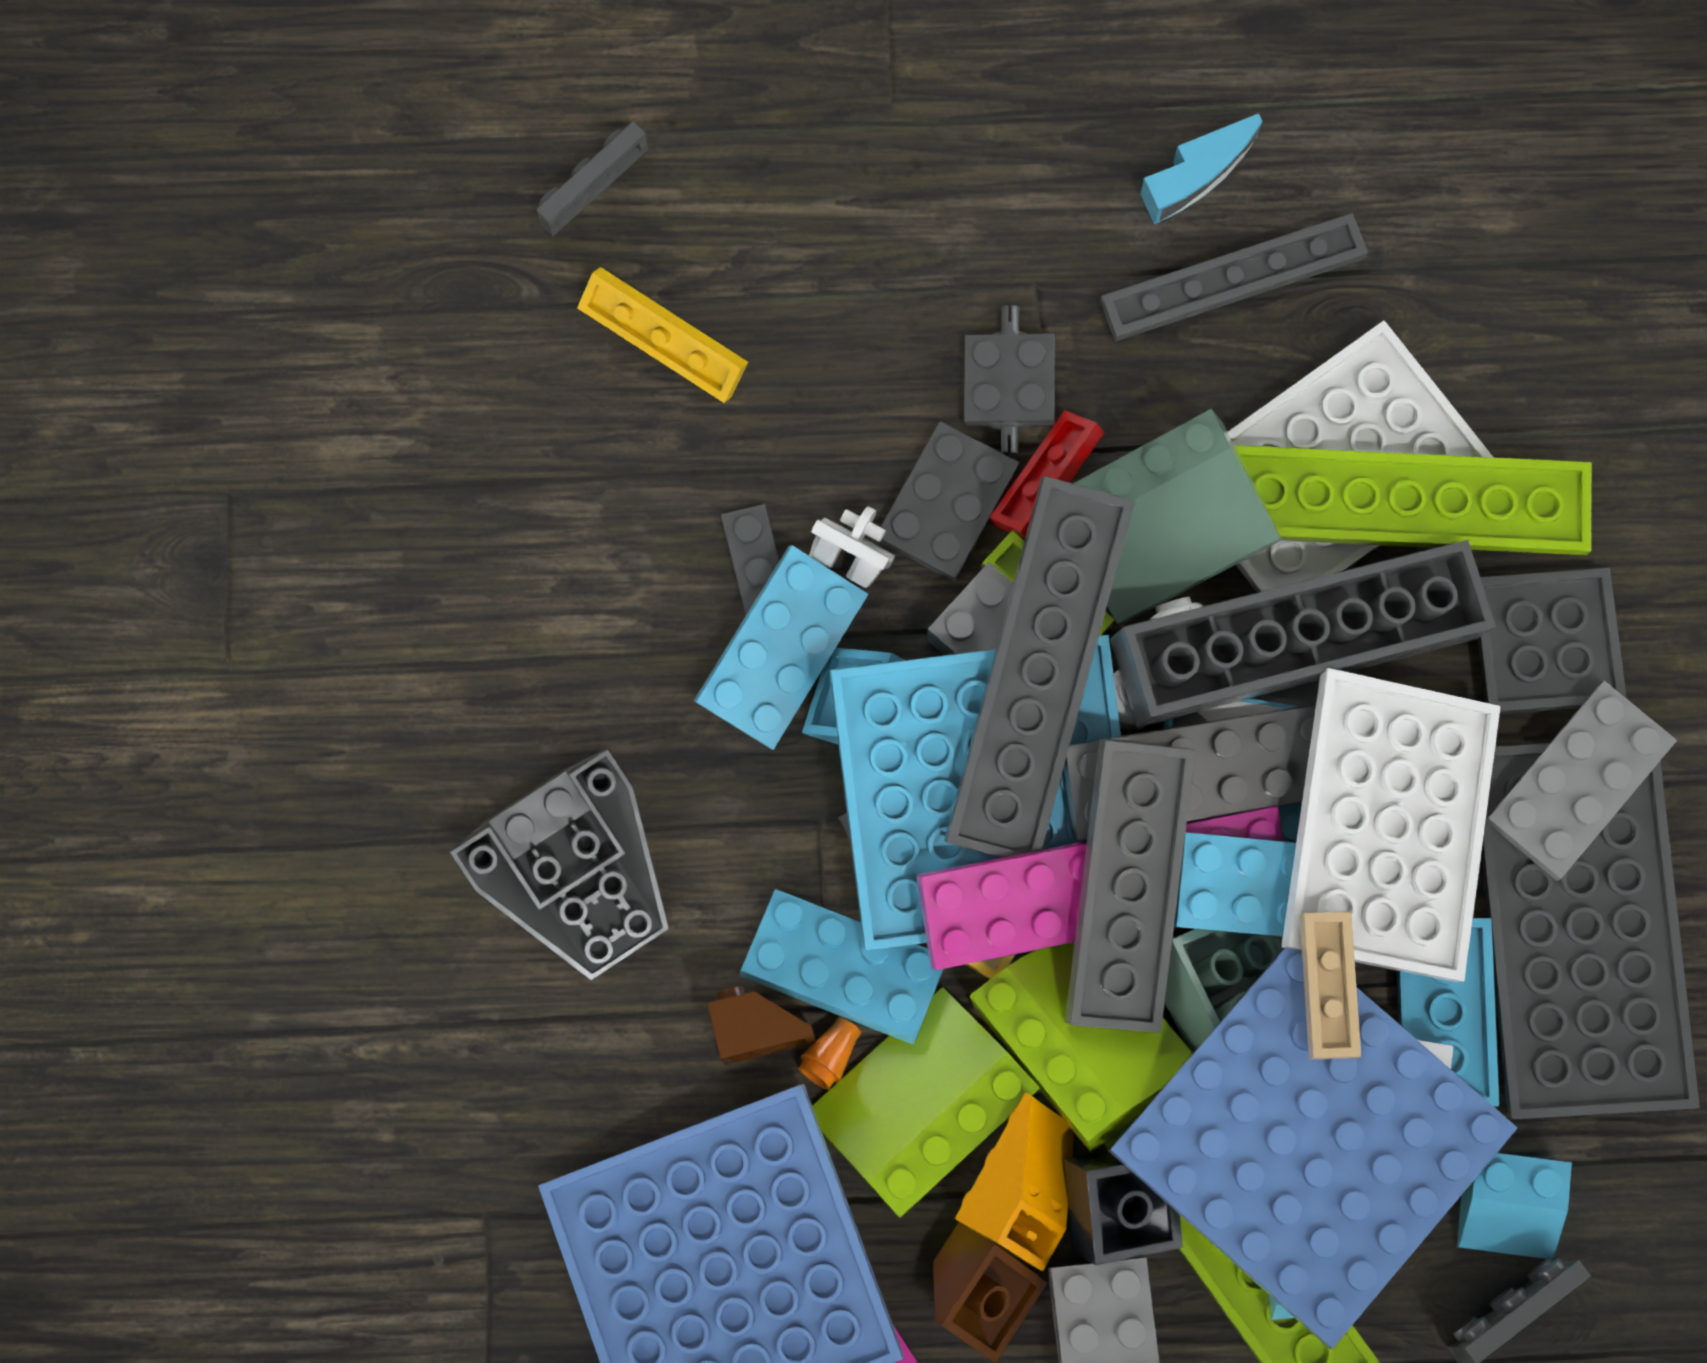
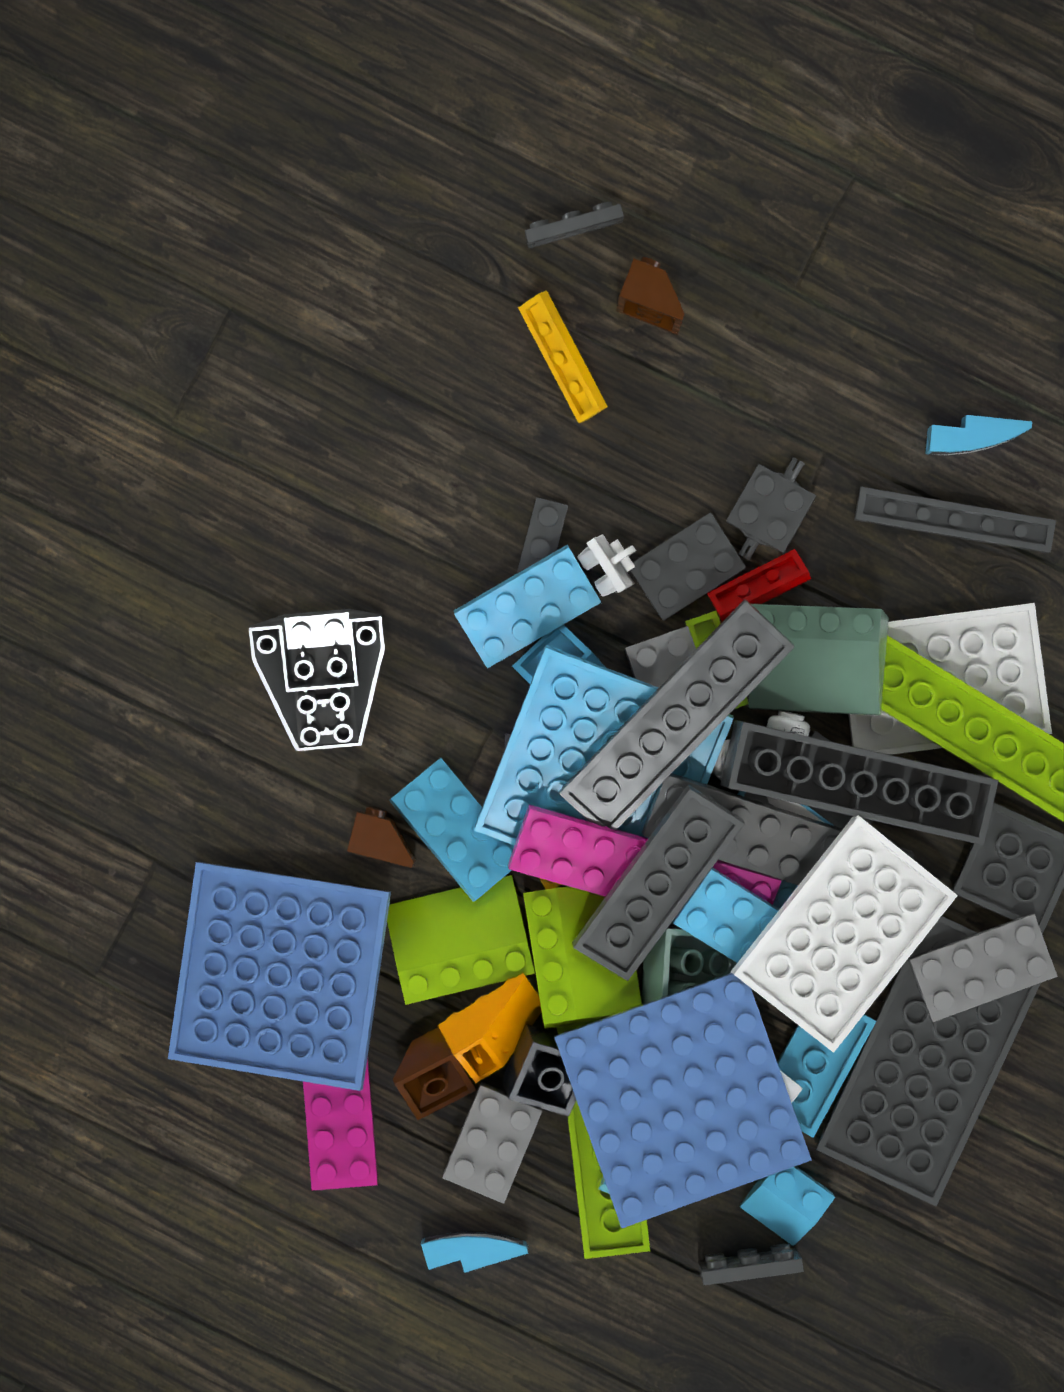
camera: 30 degrees right, 10 degrees up
orange cone [798,1017,861,1090] -> none
tan plate [1300,912,1361,1060] -> none
none -> reddish brown slope [617,257,685,335]

